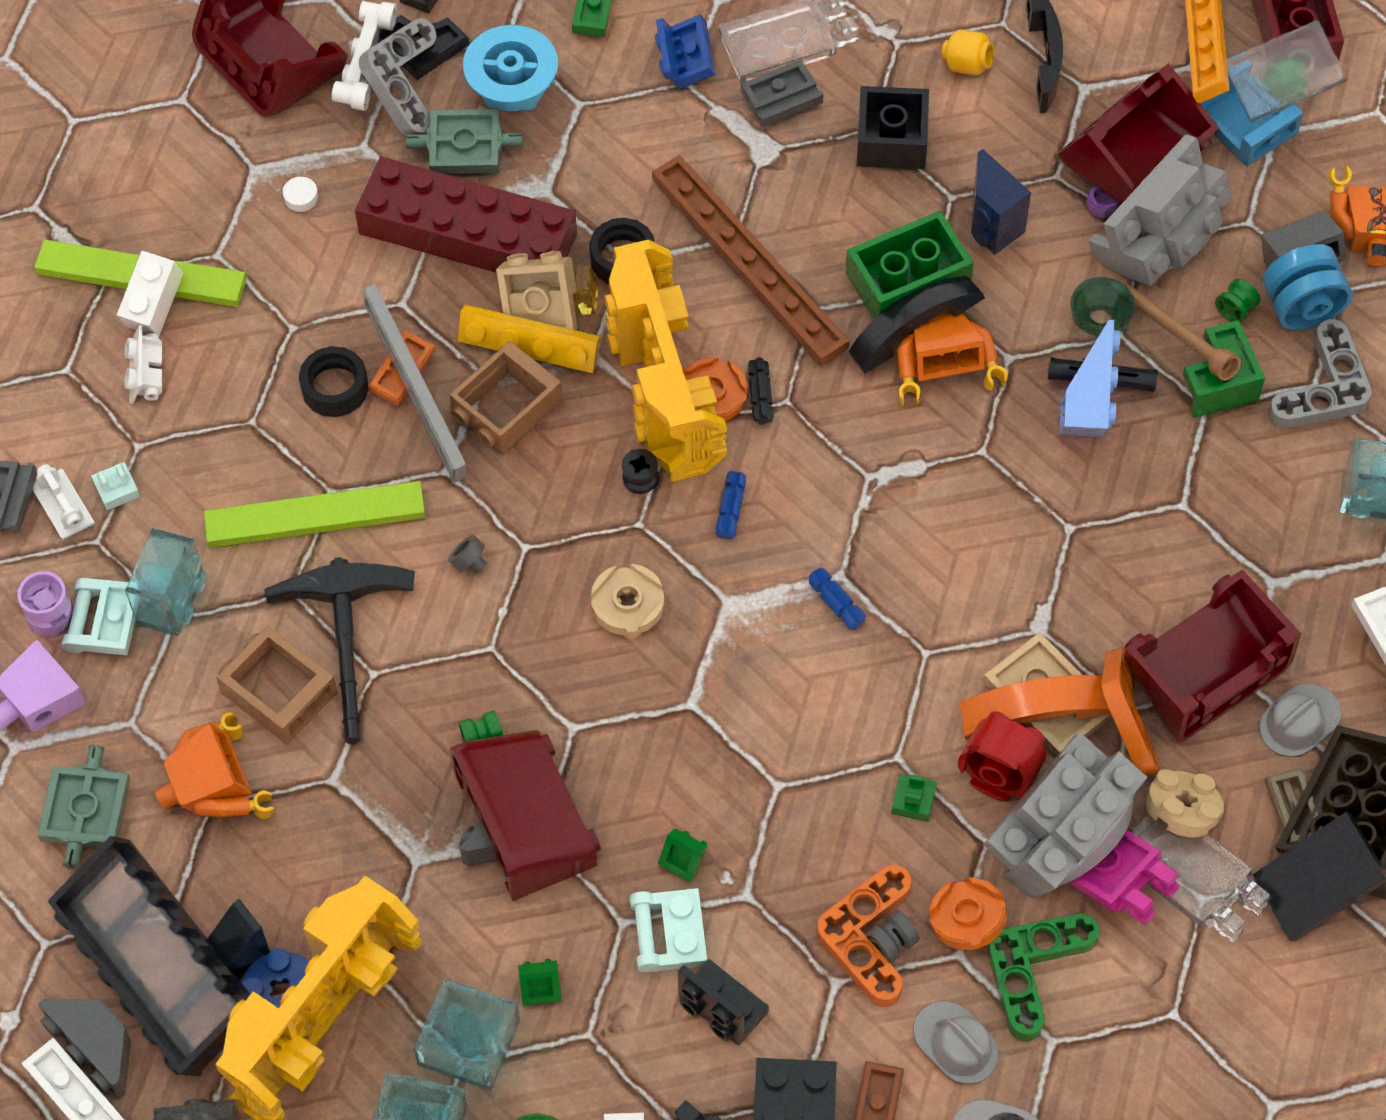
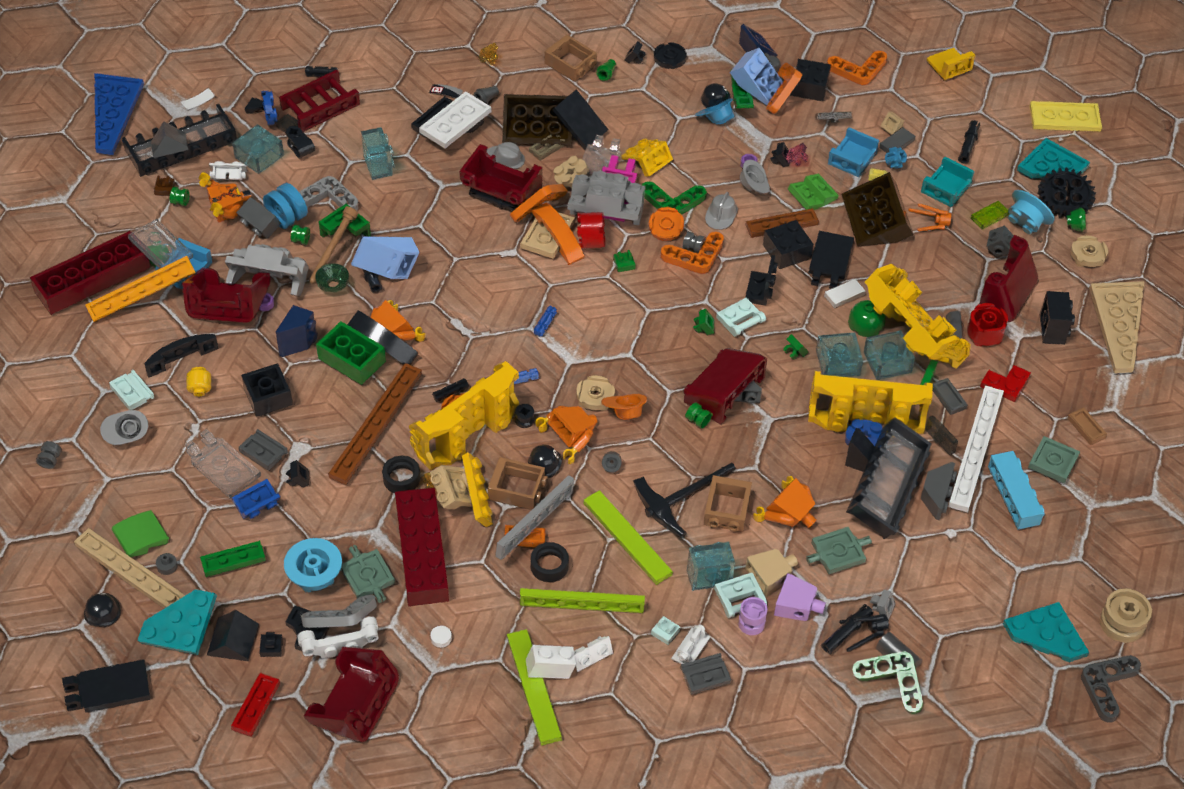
camera: 120 degrees left, 10 degrees down
none -> black tile [286,460,309,488]
none -> lime tile [520,588,645,613]
none -> black helmet [528,445,562,478]
none -> orange torso [535,406,597,464]
none -> orange piece [601,394,647,420]
none -> yellow bracket [621,139,673,177]
none -> tan torso [745,549,798,597]

